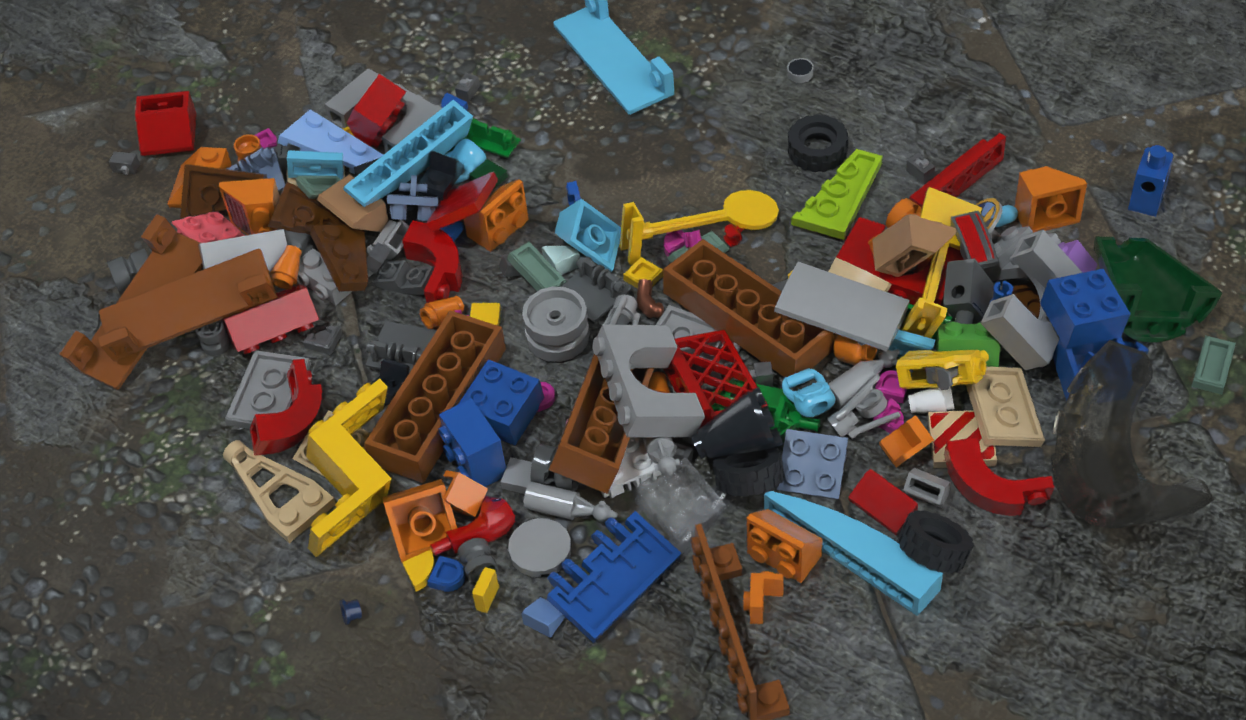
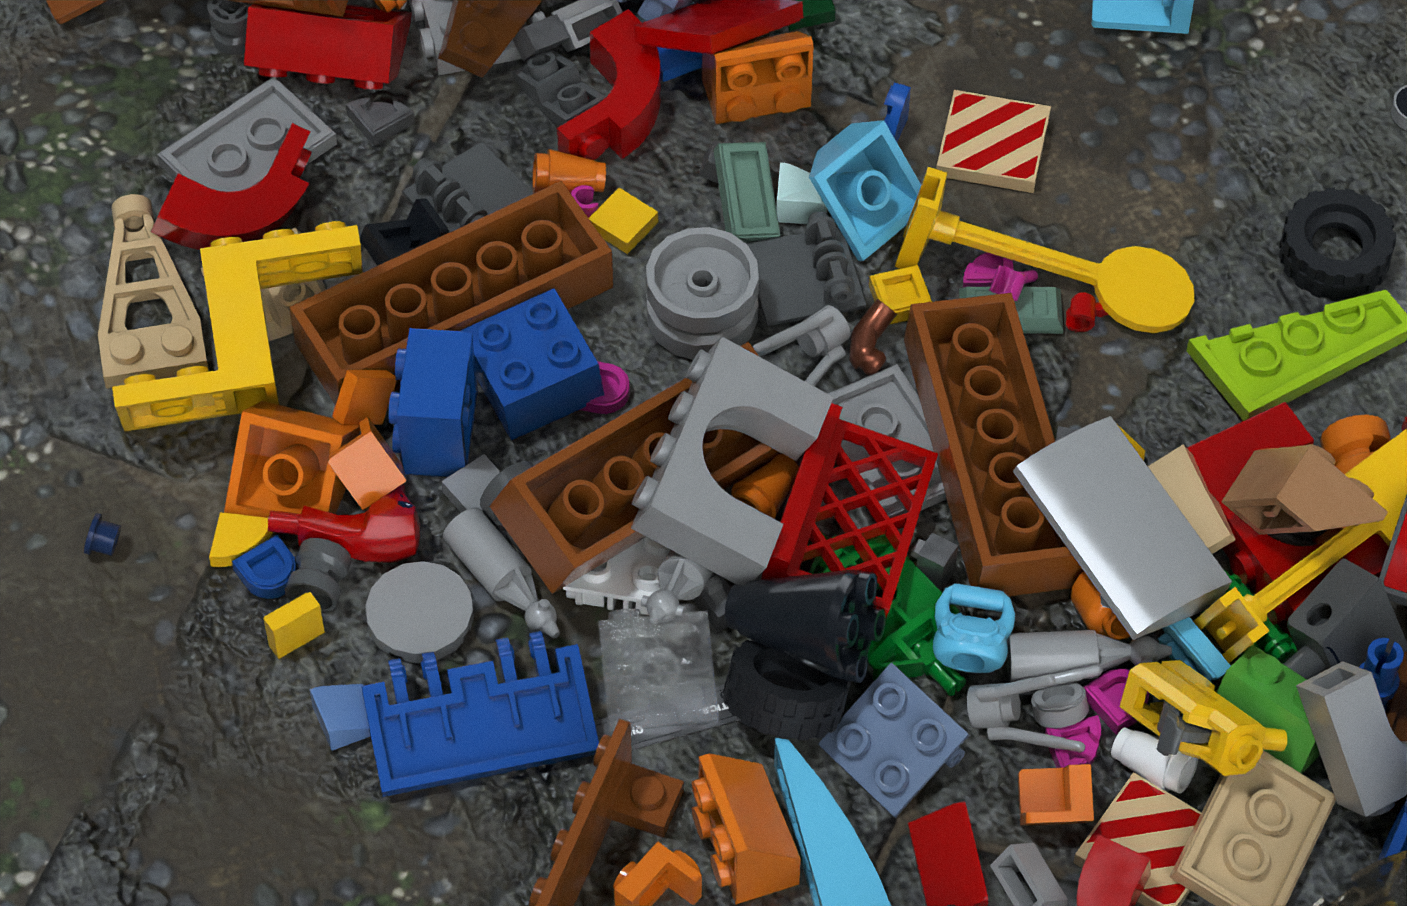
camera: 30 degrees right, 5 degrees up
none -> orange tile [332,370,397,425]
none -> tan tile [936,90,1051,193]

